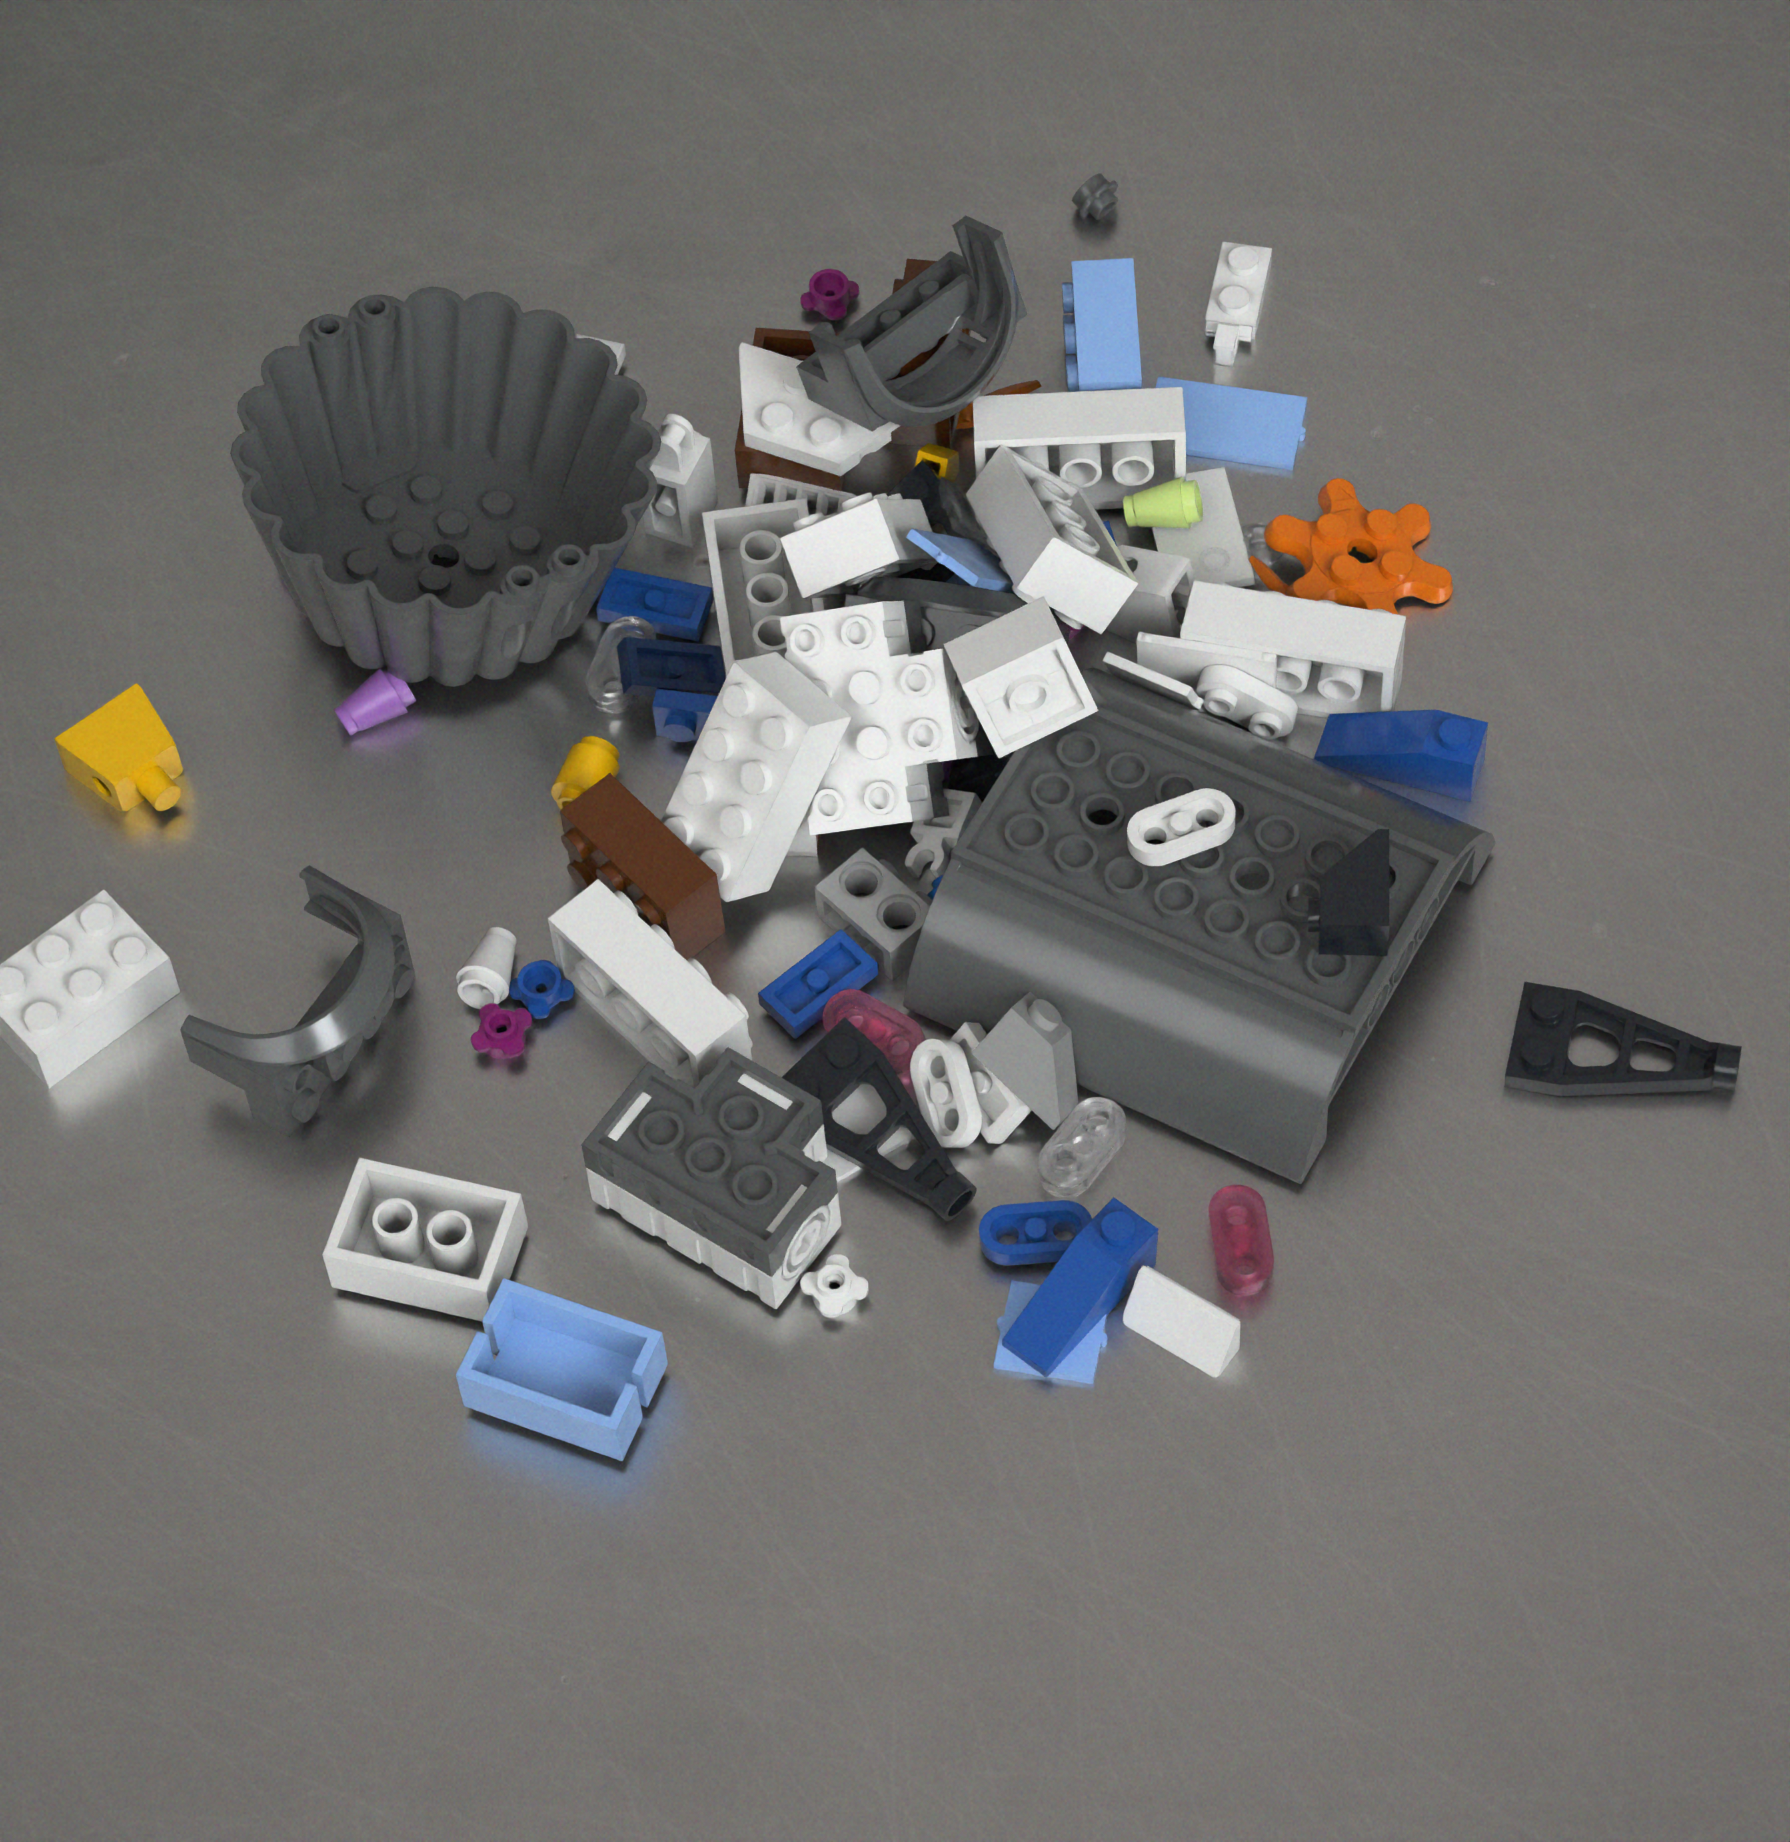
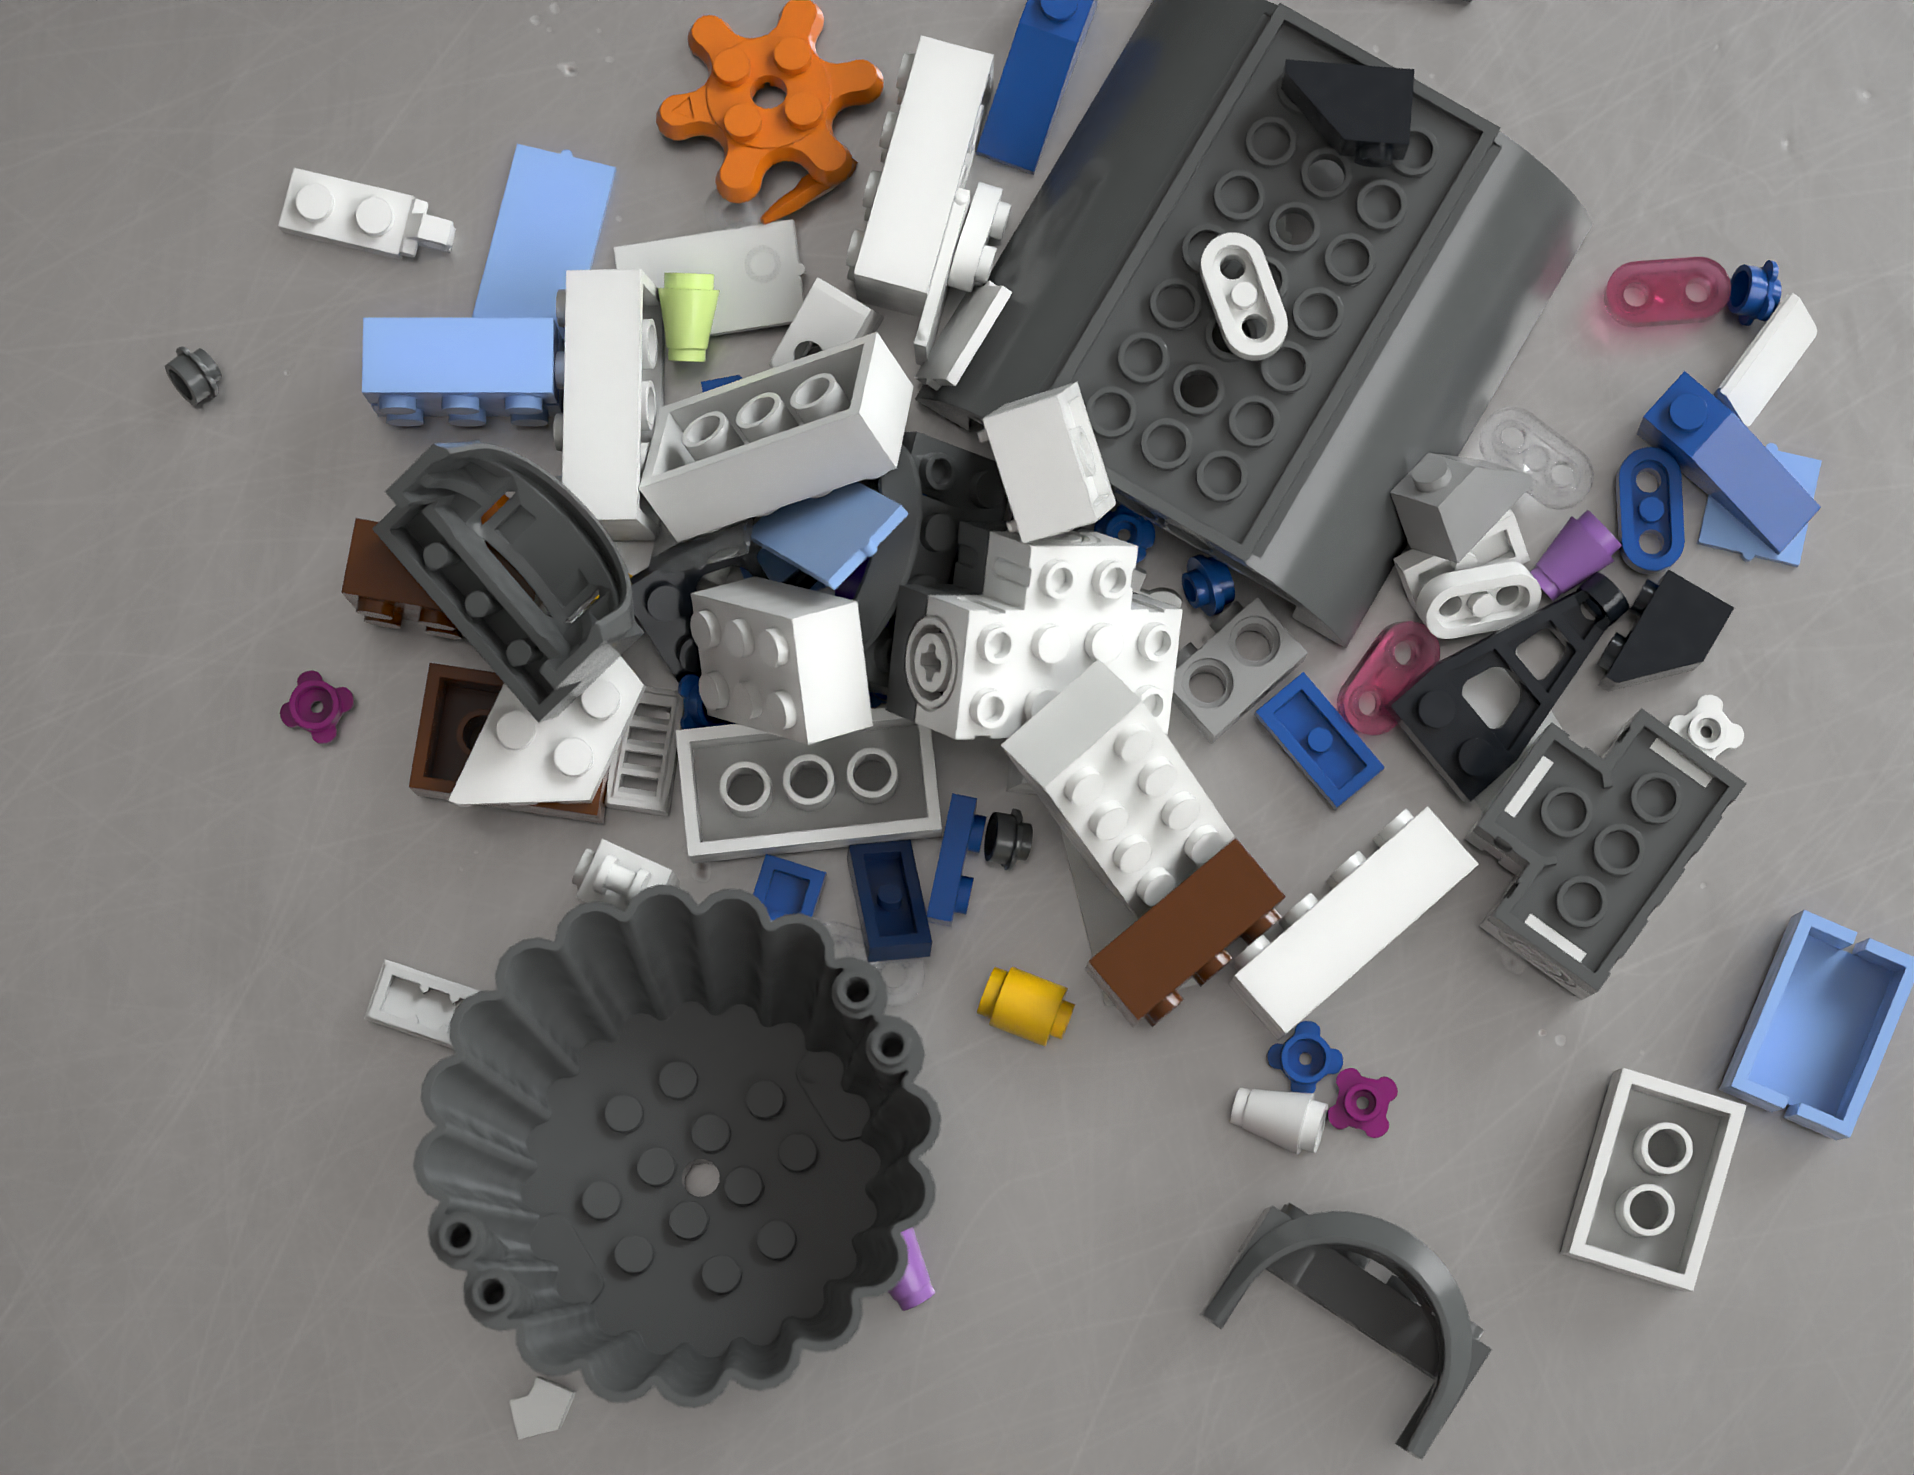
camera: 90 degrees left, 25 degrees up
none -> medium lavender cone [1530,510,1622,601]
none -> black slope [1597,570,1734,691]
none -> blue plate [1727,260,1782,326]

